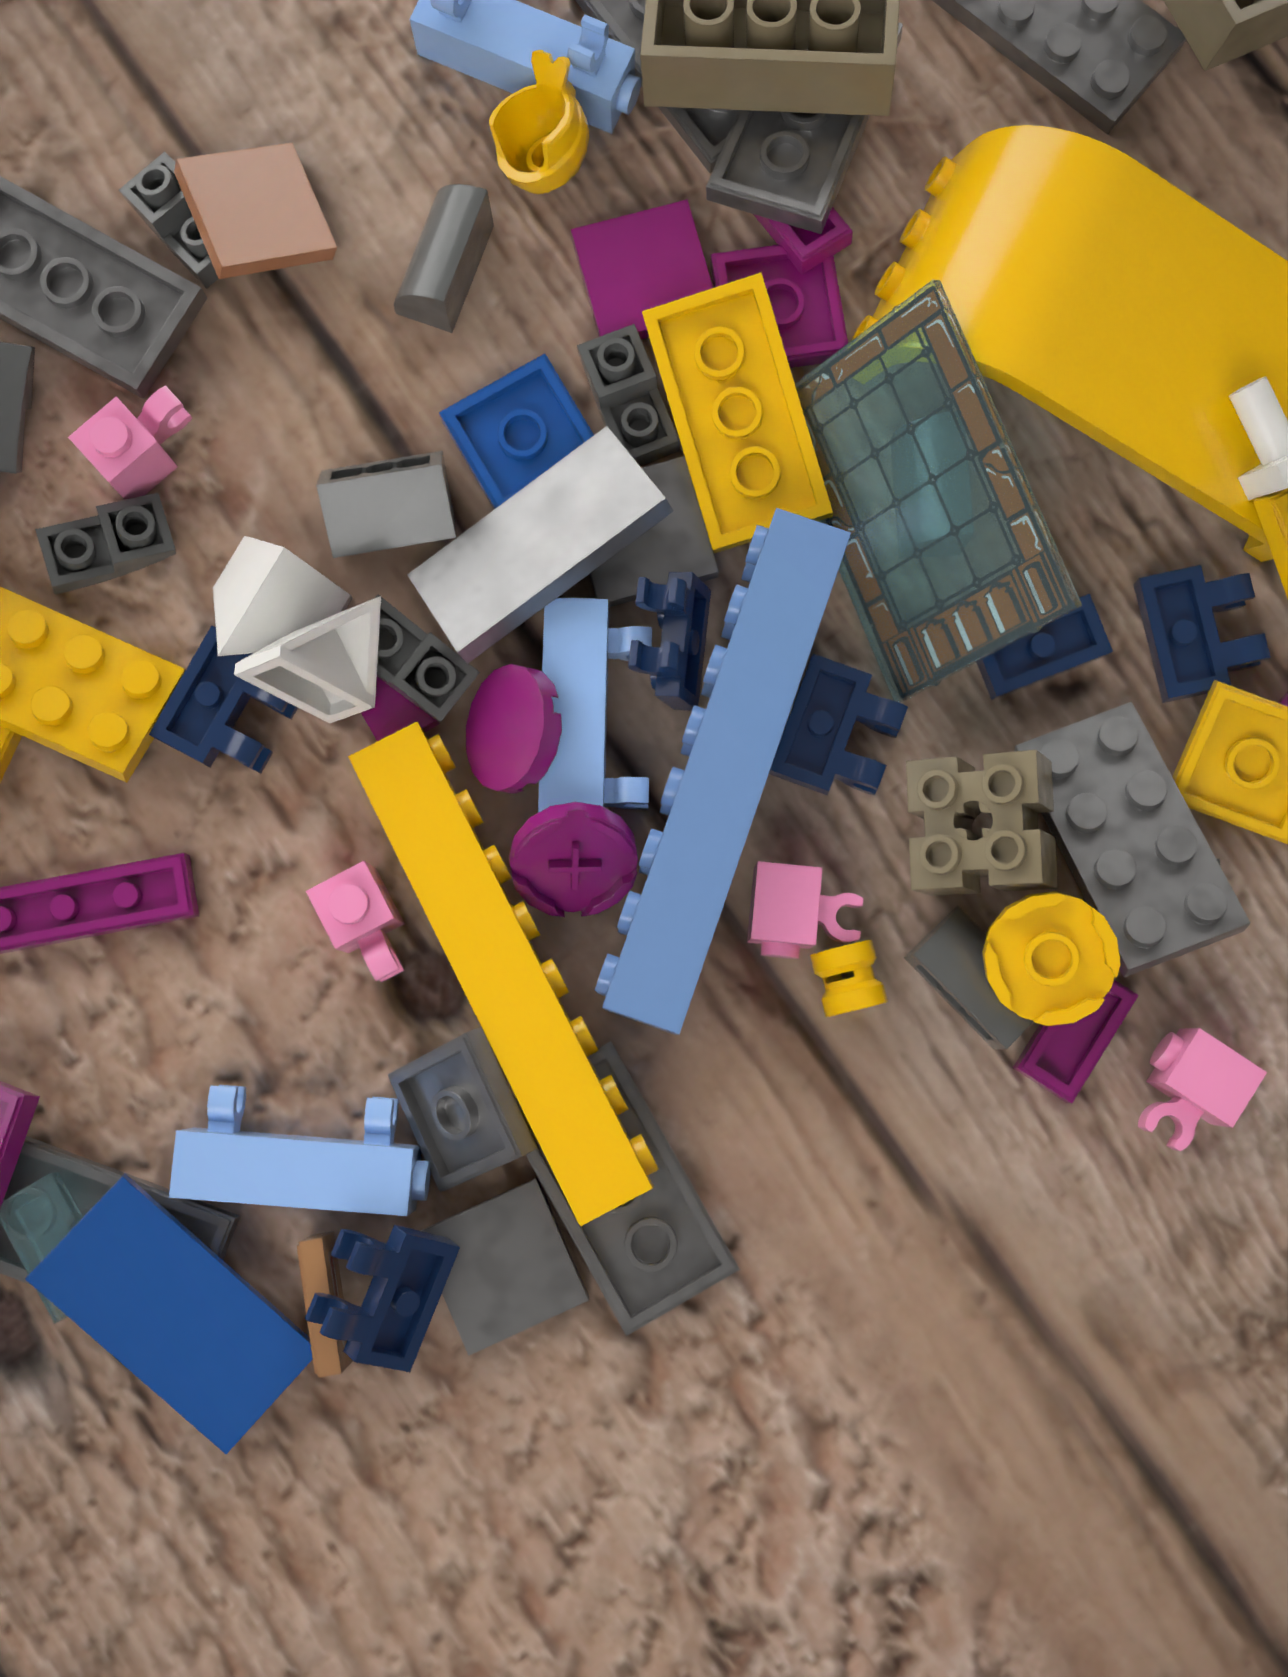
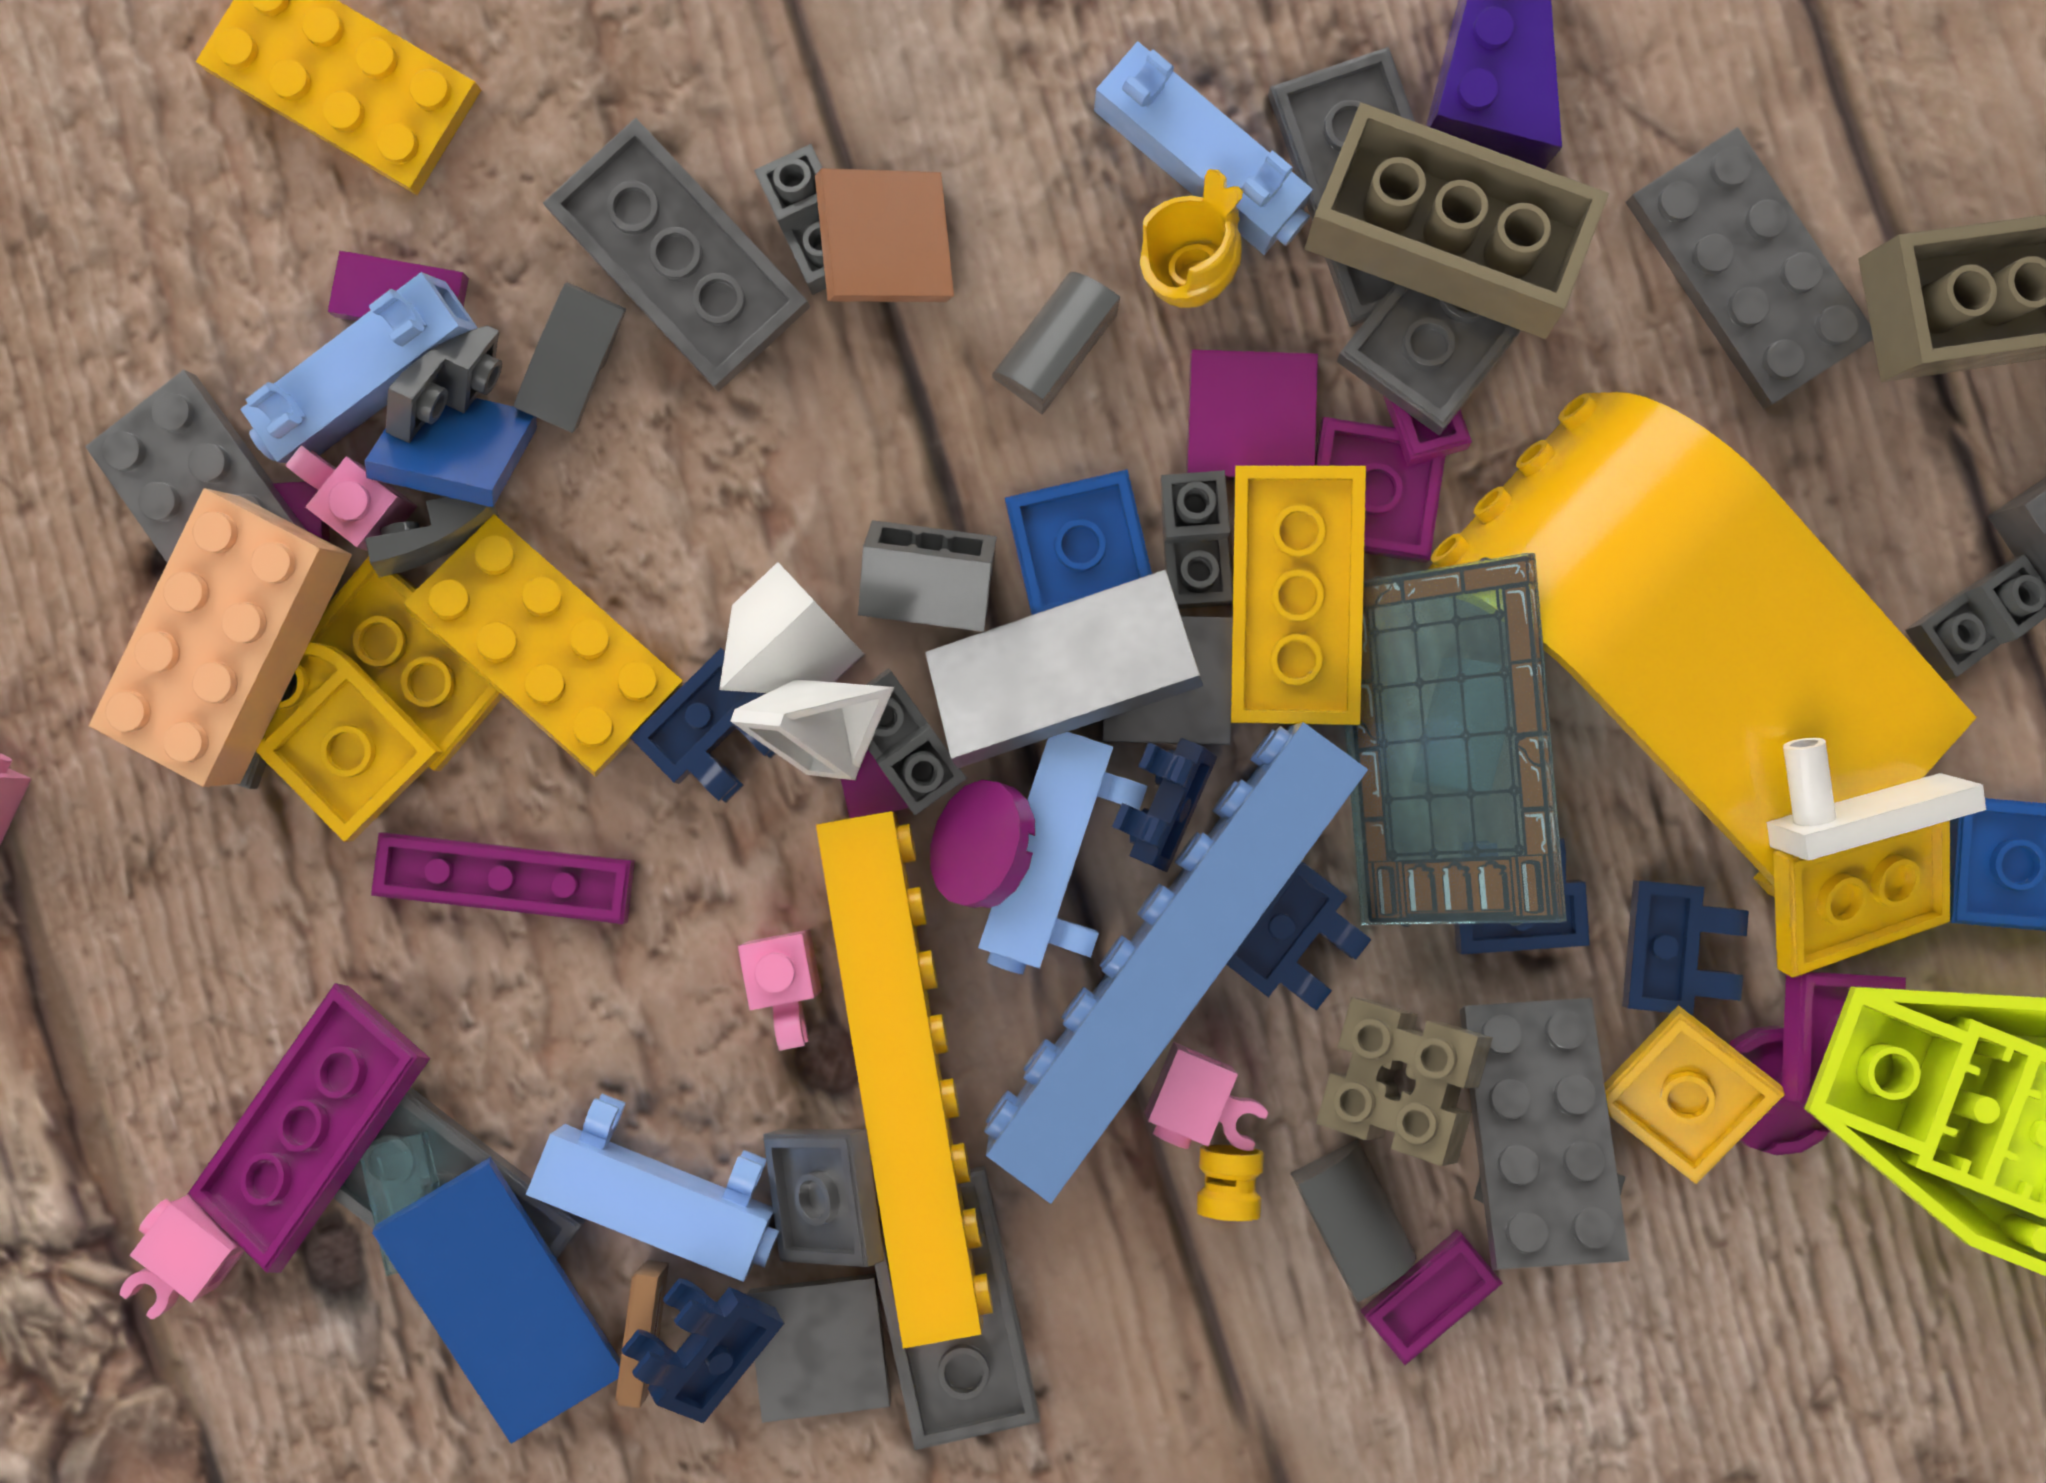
camera: 20 degrees right, 5 degrees up
dark grey slope [35,493,176,595] -> none
bright pink brick [68,385,192,500] -> none
magenta tile [509,802,639,917] -> none
yellow tile [982,891,1121,1026] -> none
bright pink brick [1138,1028,1267,1151] -> none

